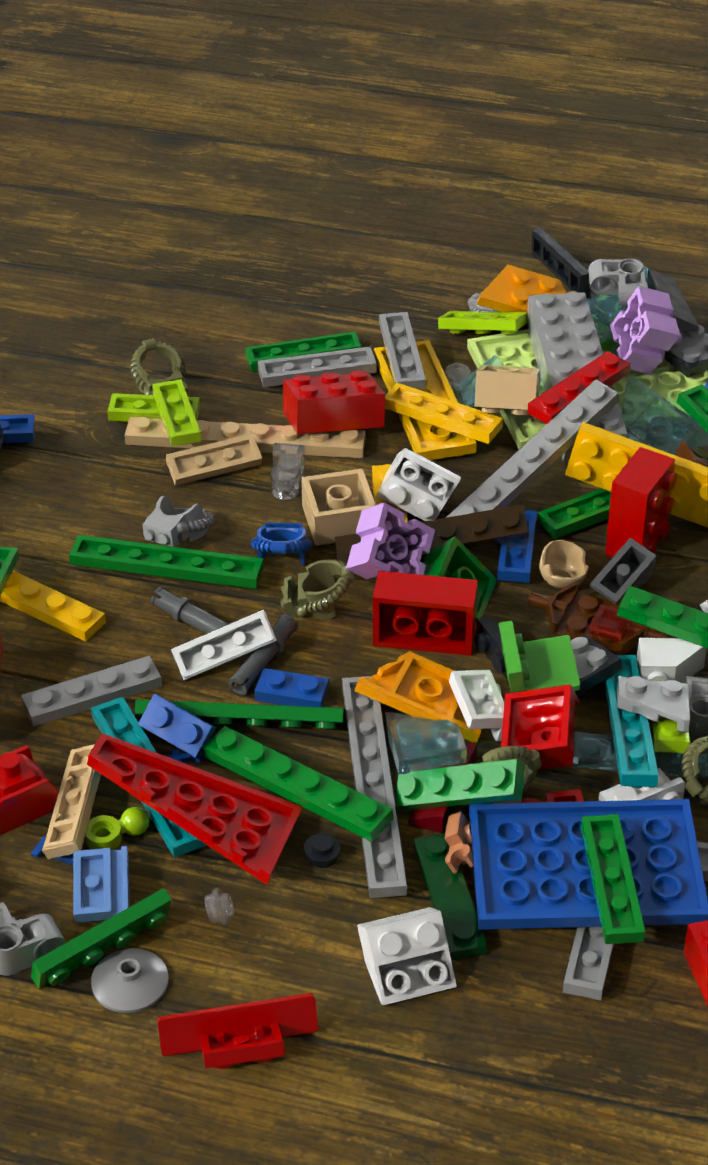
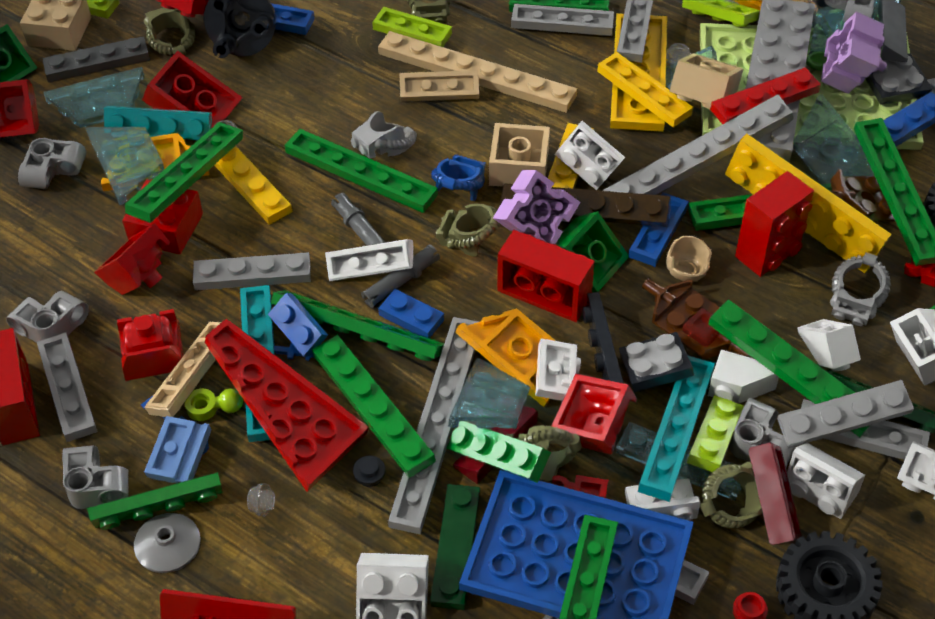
camera: 20 degrees right, 10 degrees up
lime plate [152,379,201,447] -> none
clear leg [271,443,305,500] -> none
red brick [283,370,385,434] -> none
nougat plate [444,812,474,873] -> none
bright green bracket [499,621,581,693] -> none
dark grey slope [590,538,656,605] -> none
light grey wing [617,676,690,732] -> none

